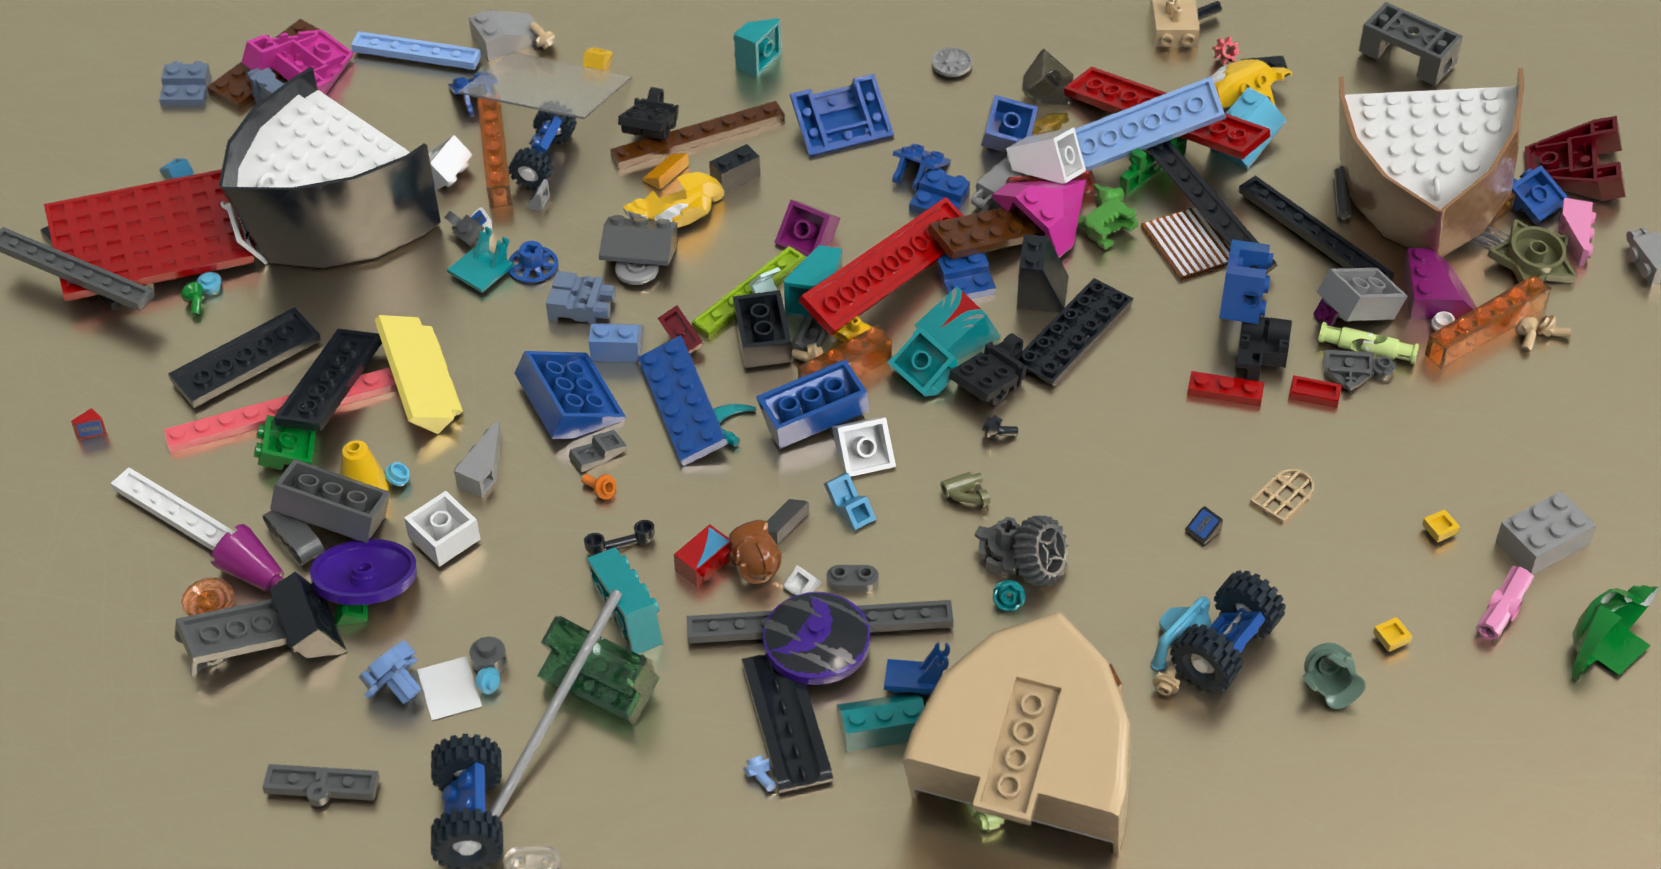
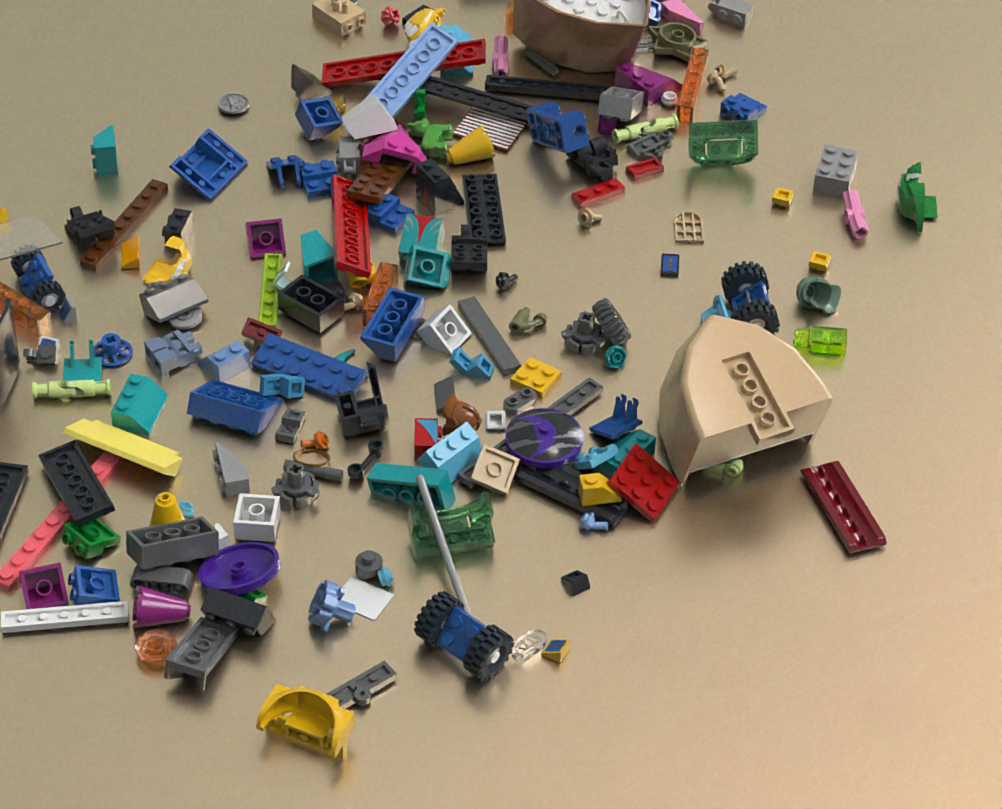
camera: 45 degrees left, 5 degrees down
none -> magenta slope [18,562,69,609]
none -> yellowish green piece [32,379,111,399]
none -> blue plate [68,565,120,605]
none -> teal slope [111,374,168,436]
none -> white slope [215,523,230,550]
none -> yellow piece [256,684,355,760]
none -> dark azure slope [259,374,305,398]
none -> dark grey piece [271,462,319,509]
none -> dark grey piece [283,459,343,482]
none -> pearl gold piece [293,449,330,467]
none -> black piece [334,362,390,437]
none -> medium azure slope [417,422,481,483]
none -> yellow cone [445,125,495,165]
none -> dark grey tile [458,296,521,375]
none -> tan plate [469,444,520,496]
none -> bright pink piece [492,35,509,76]
none -> yellow plate [510,357,562,398]
none -> black slope [561,570,590,595]
none -> medium azure plate [570,444,618,470]
none -> tan plate [577,209,602,226]
none -> yellow slope [578,473,622,506]
none -> red plate [607,443,680,522]
none -> clear green piece [688,120,759,166]
none -> blue plate [720,93,767,126]
none -> clear neon green hinge [793,326,847,357]

